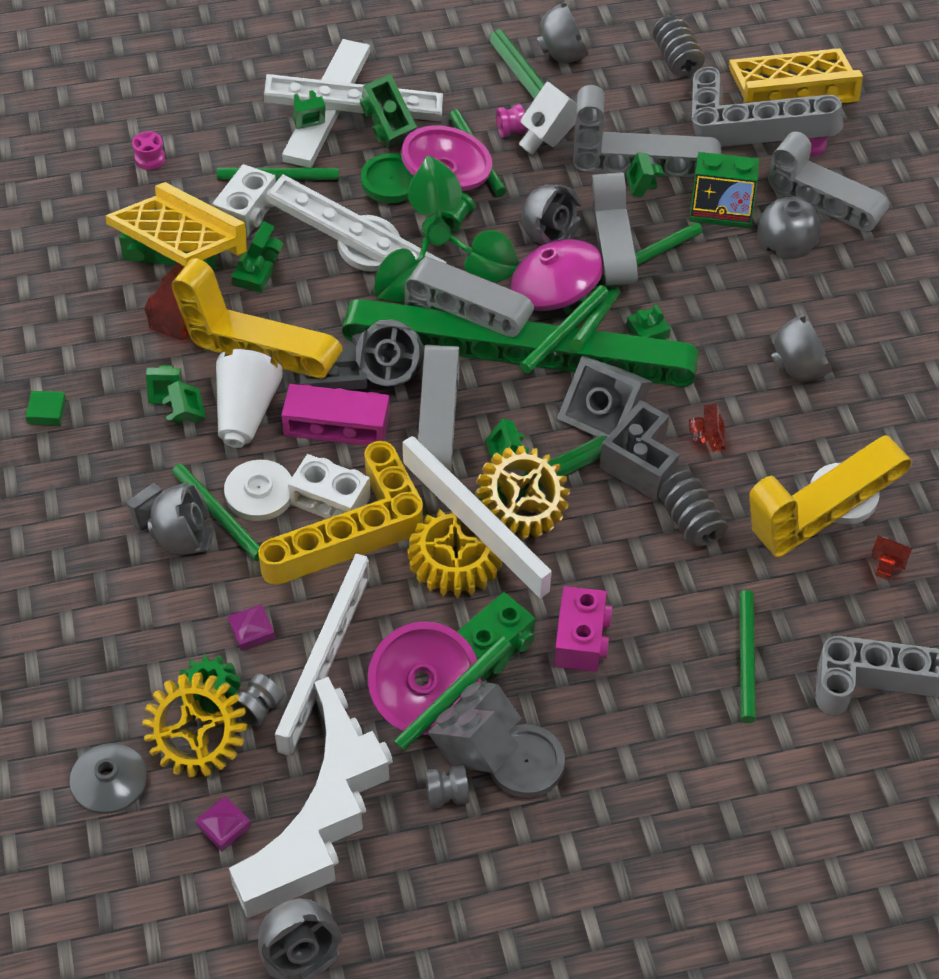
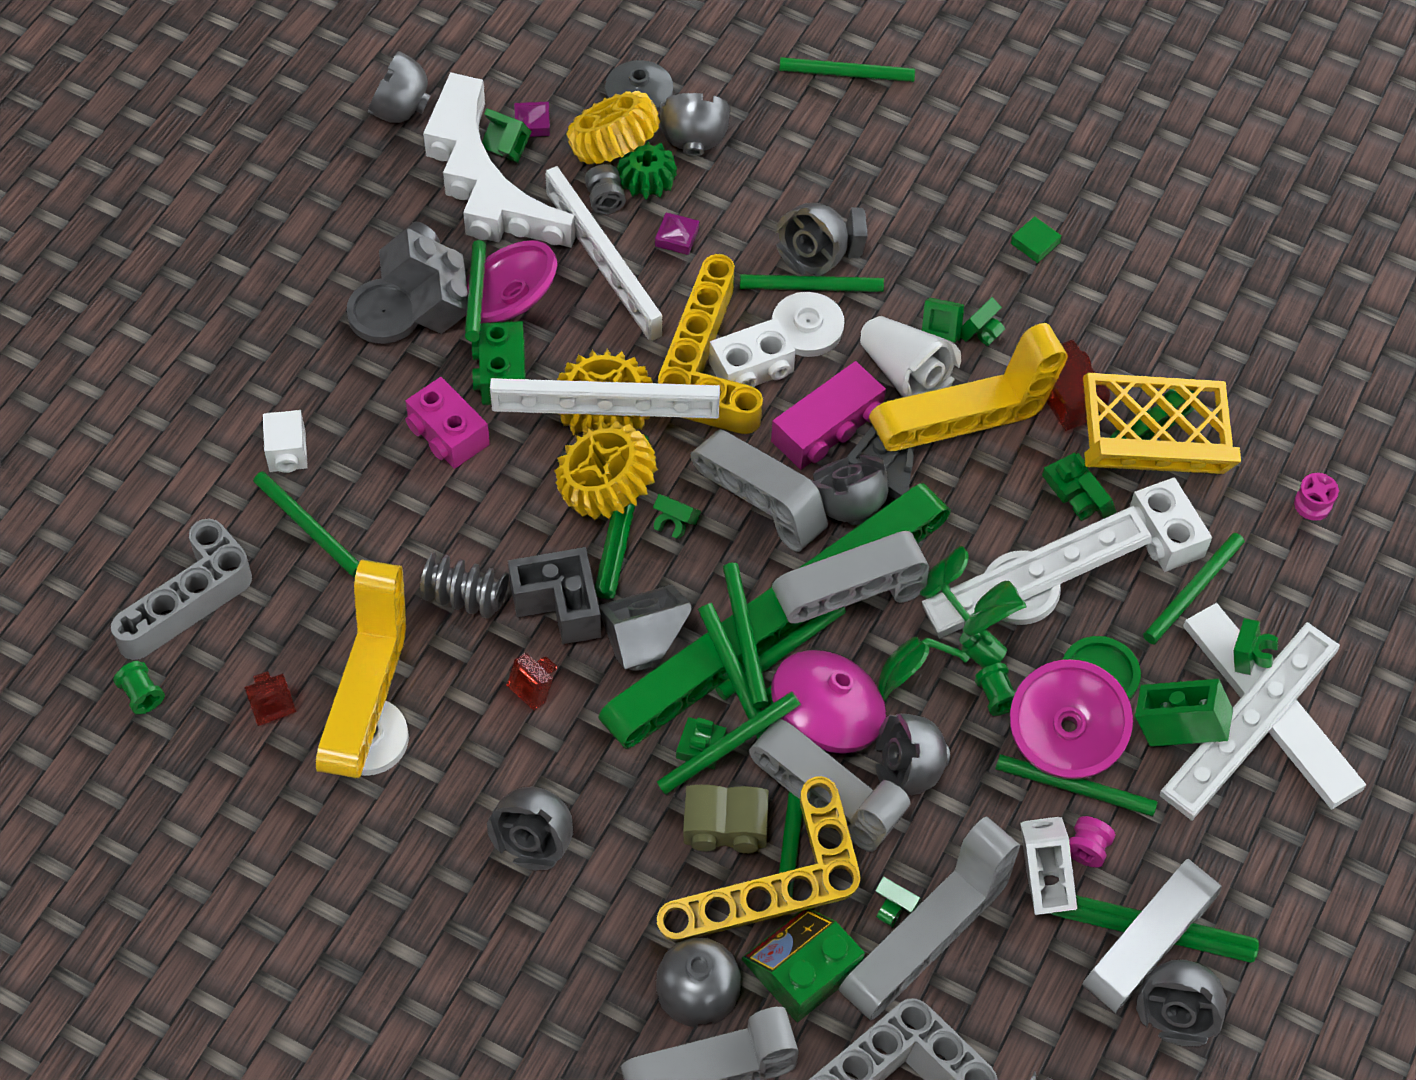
camera: 130 degrees right, 5 degrees up
none -> white brick [263,410,308,473]
none -> green panel [482,108,532,163]
none -> green bar [657,691,801,795]
none -> yellow beam [657,776,860,942]
none -> flat silver cylinder [660,93,730,156]
none -> olive brick [683,785,769,853]
none -> beam [1082,859,1222,1013]

